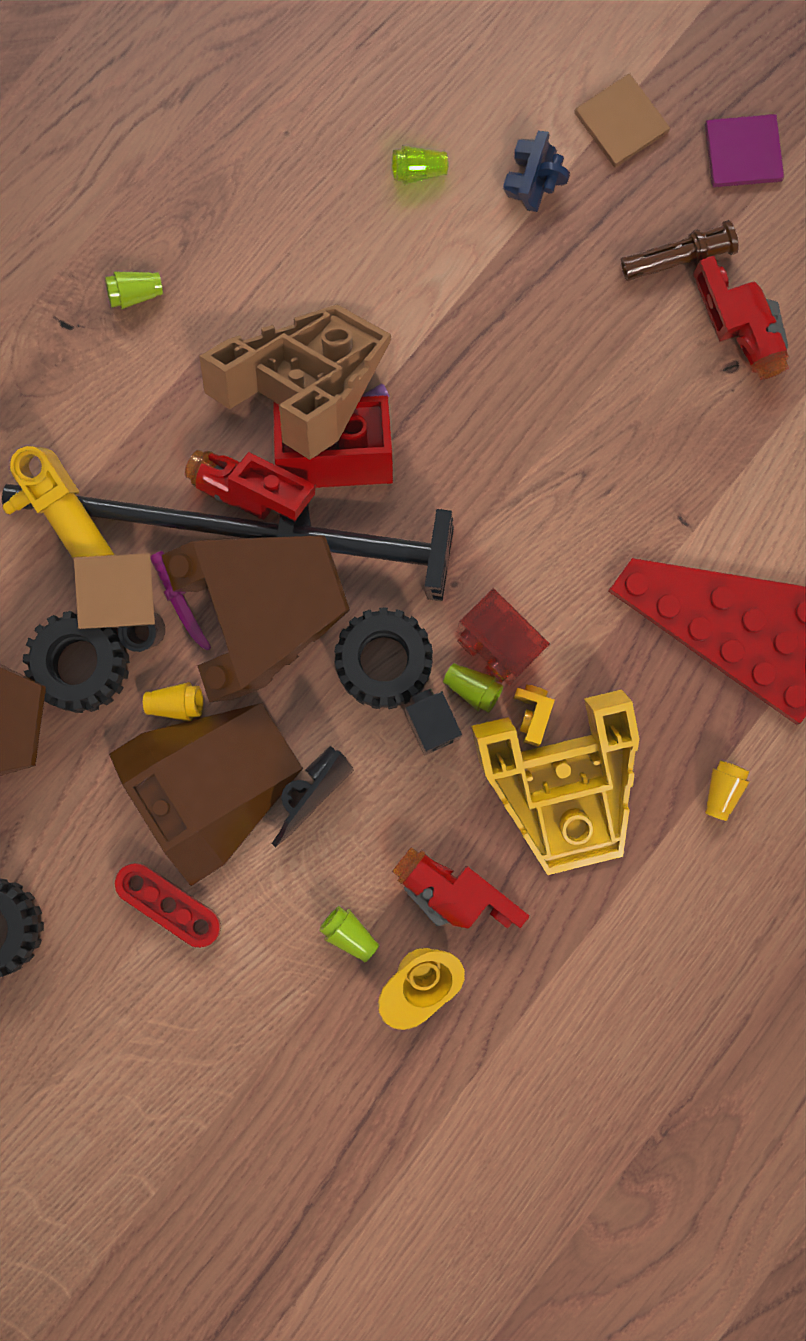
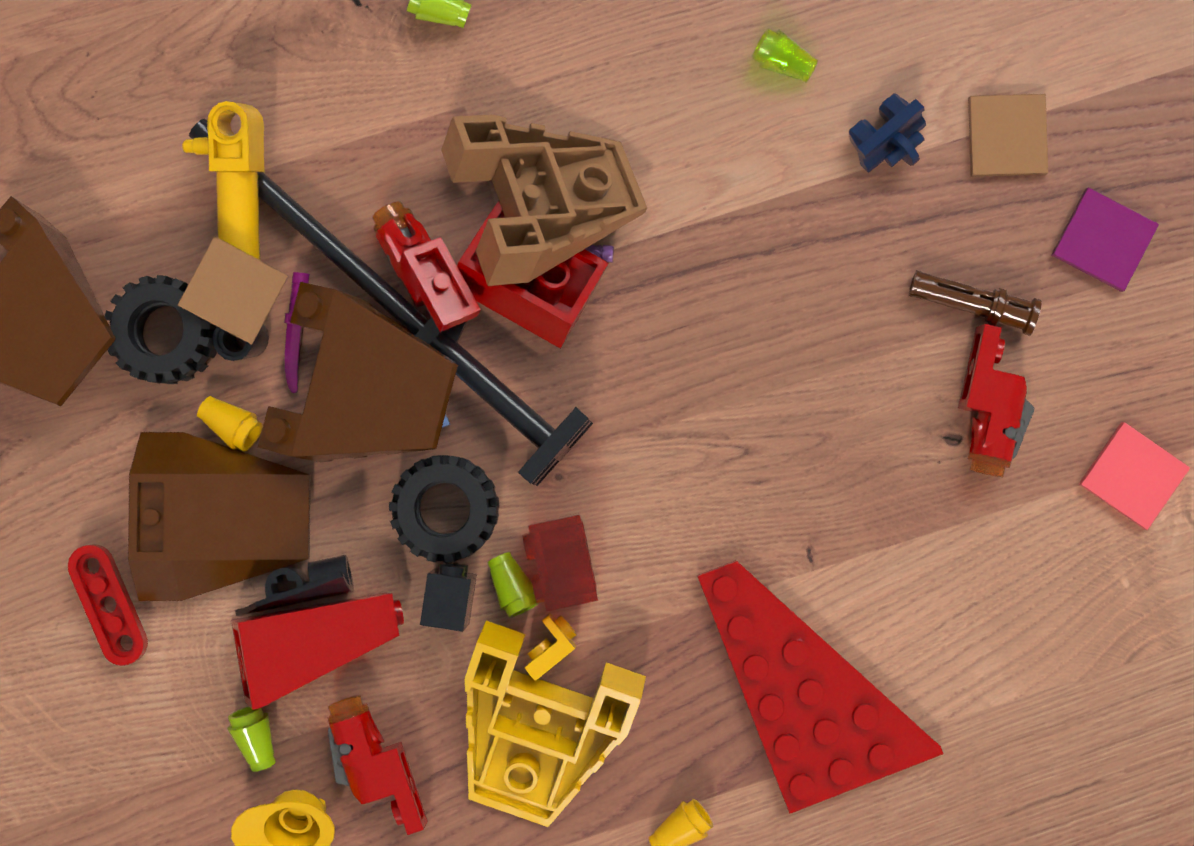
camera: 40 degrees right, 5 degrees up
none -> red slope [231,592,404,710]

